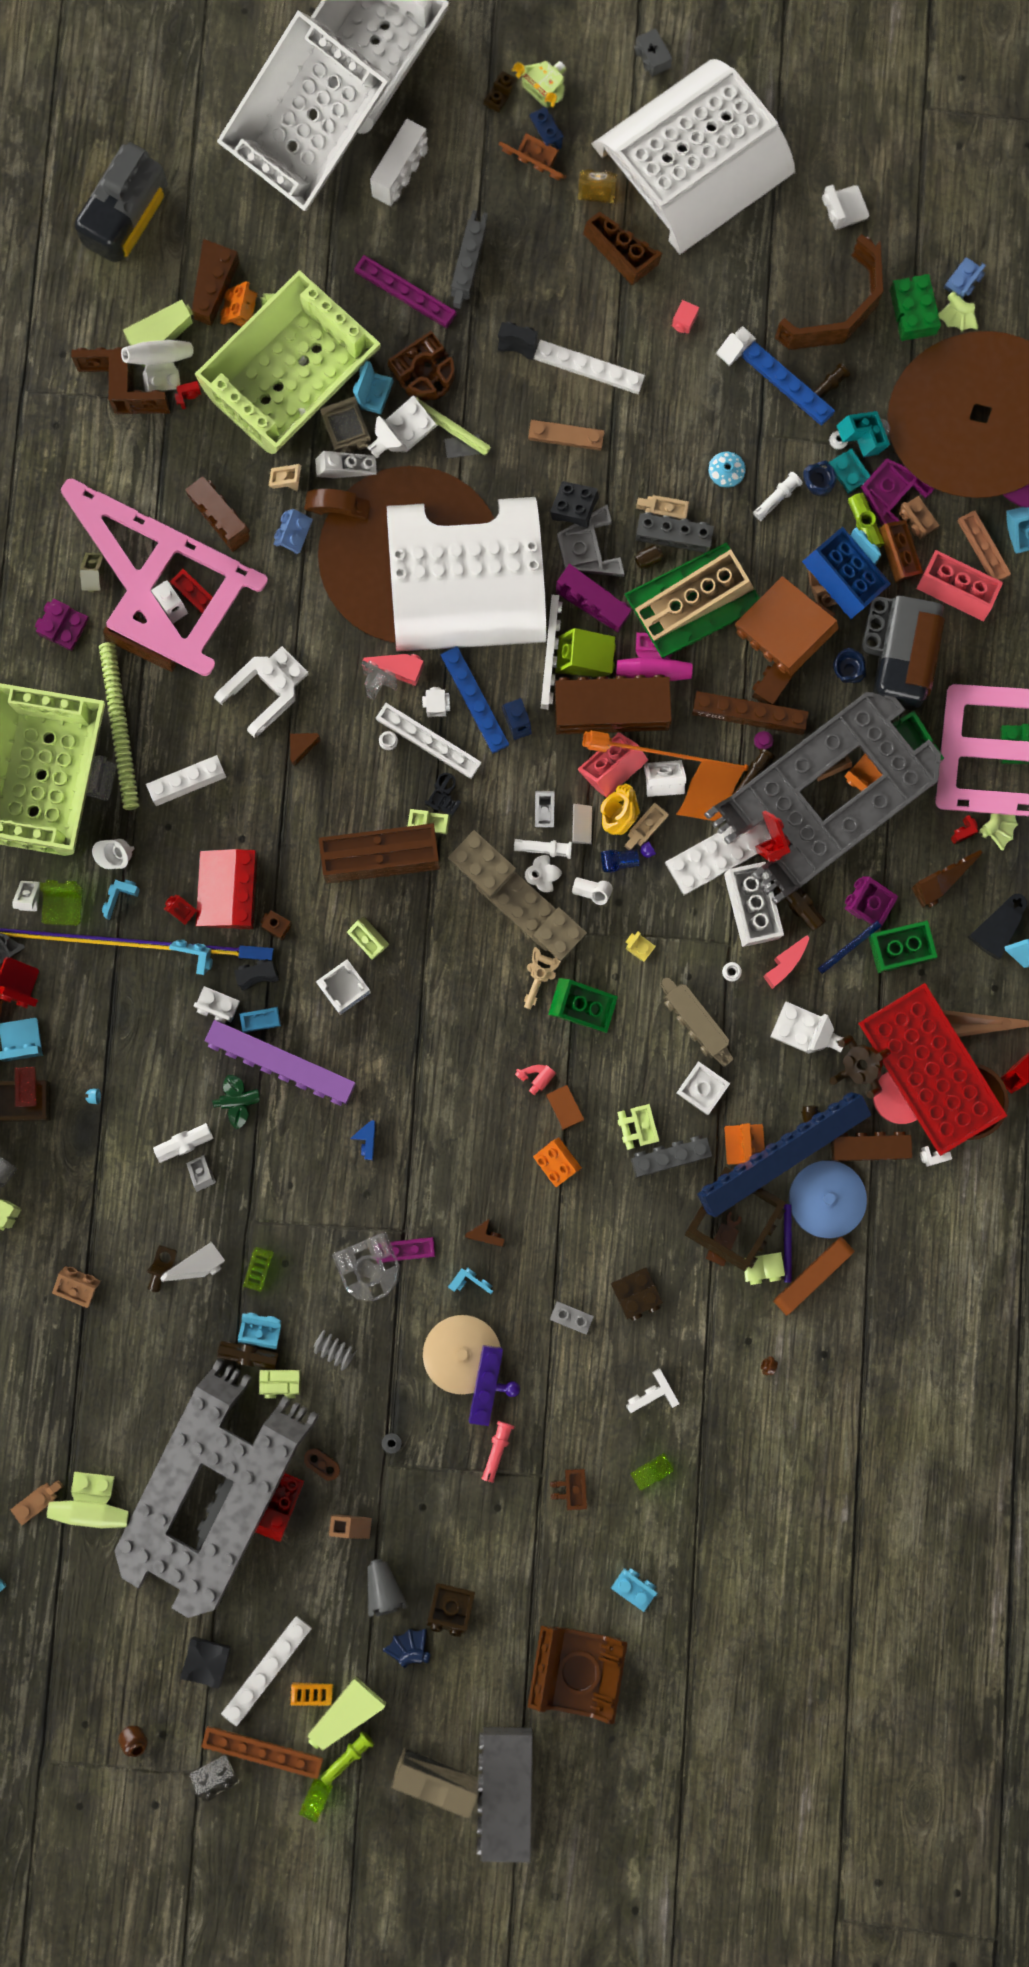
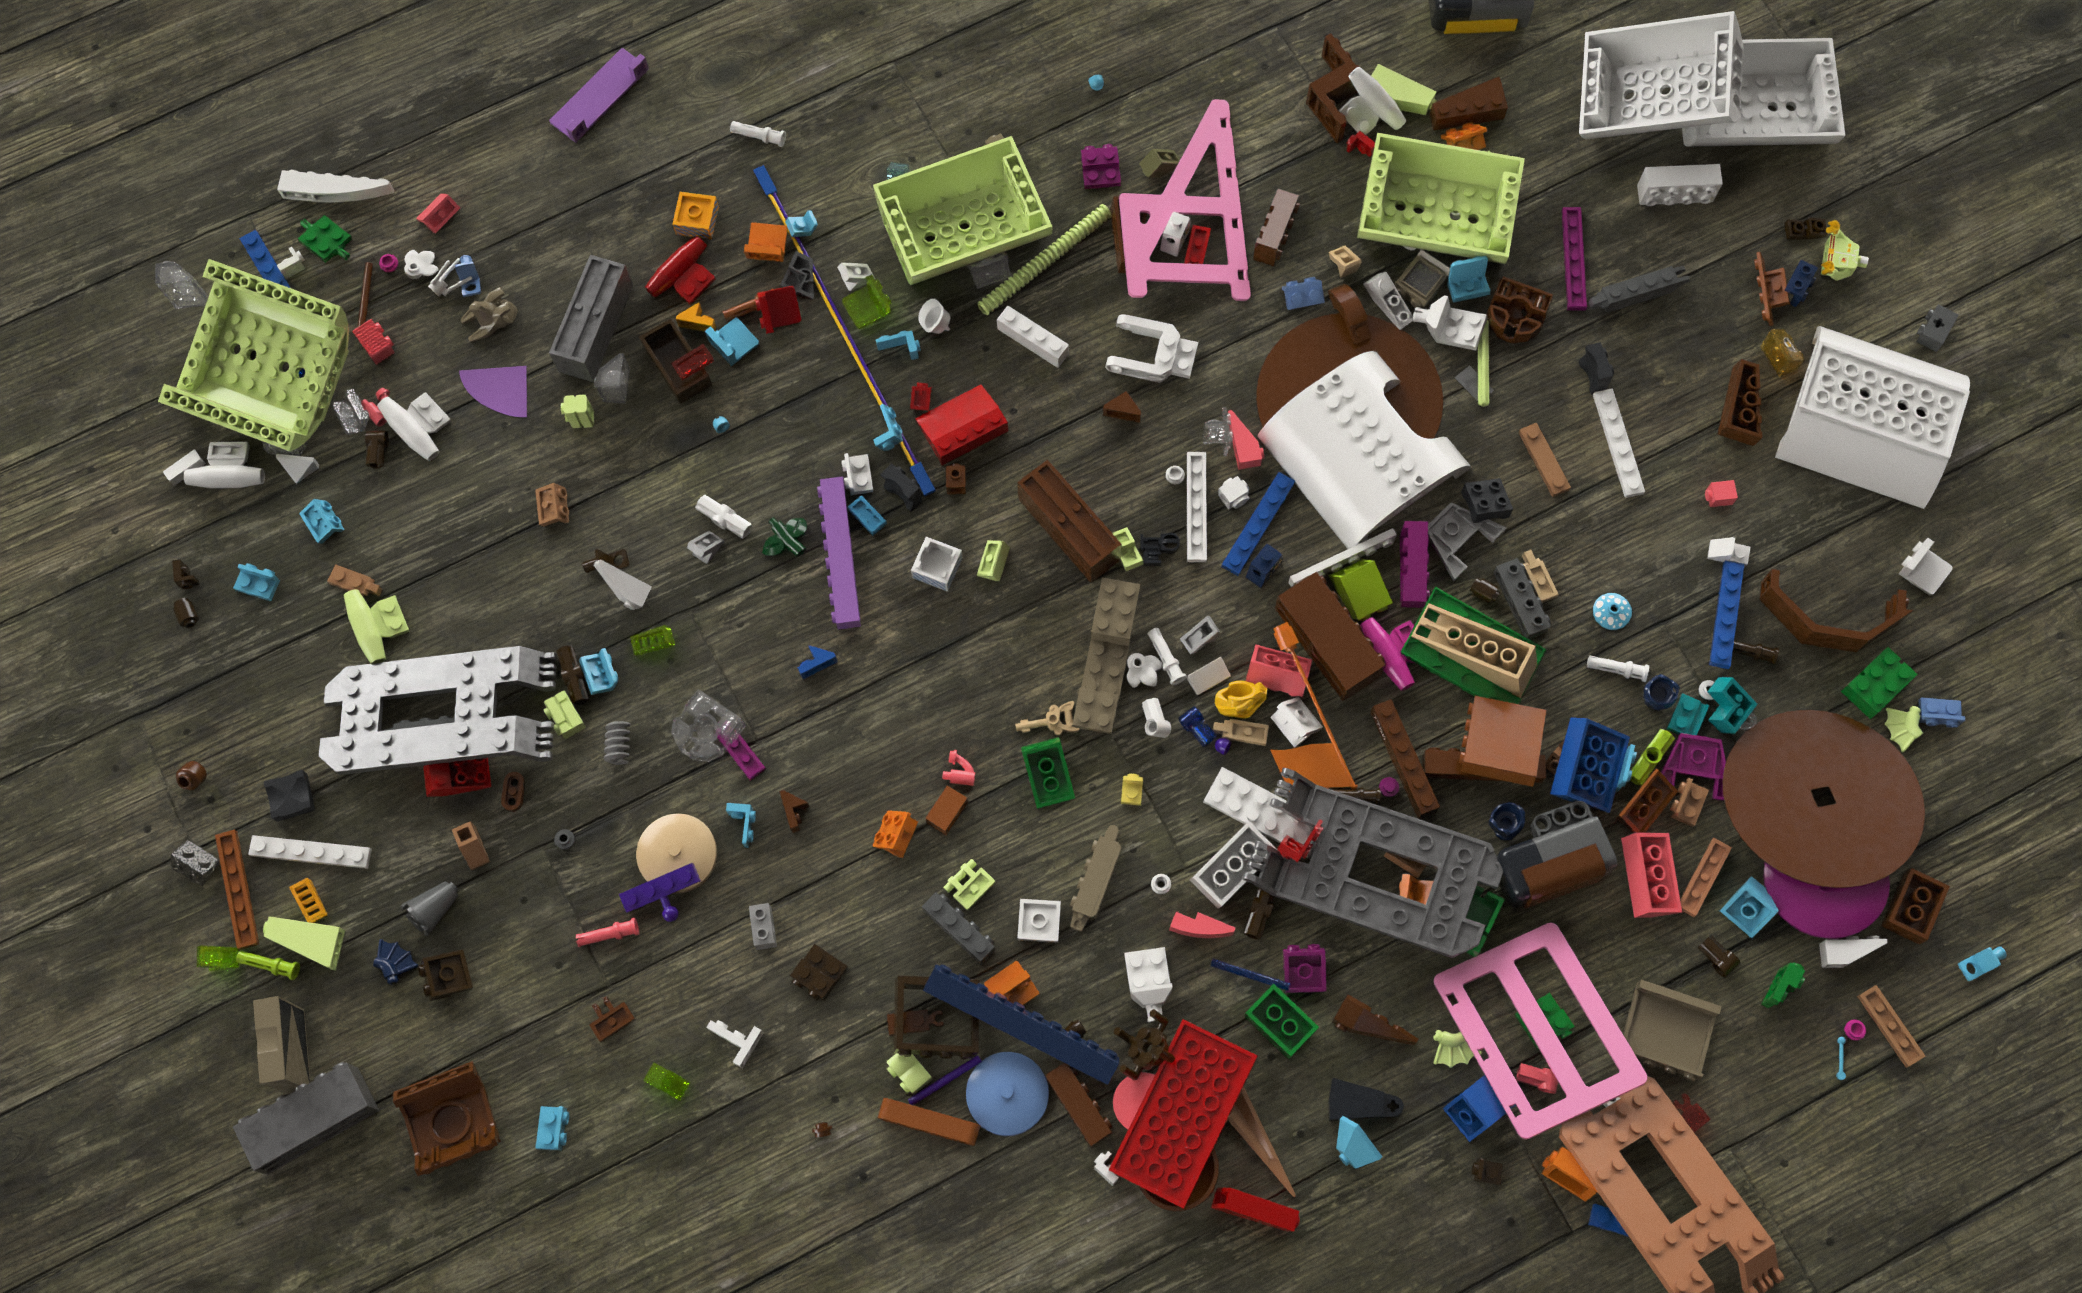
camera: 65 degrees right, 10 degrees down
red bracket [951,815,978,845] -> none

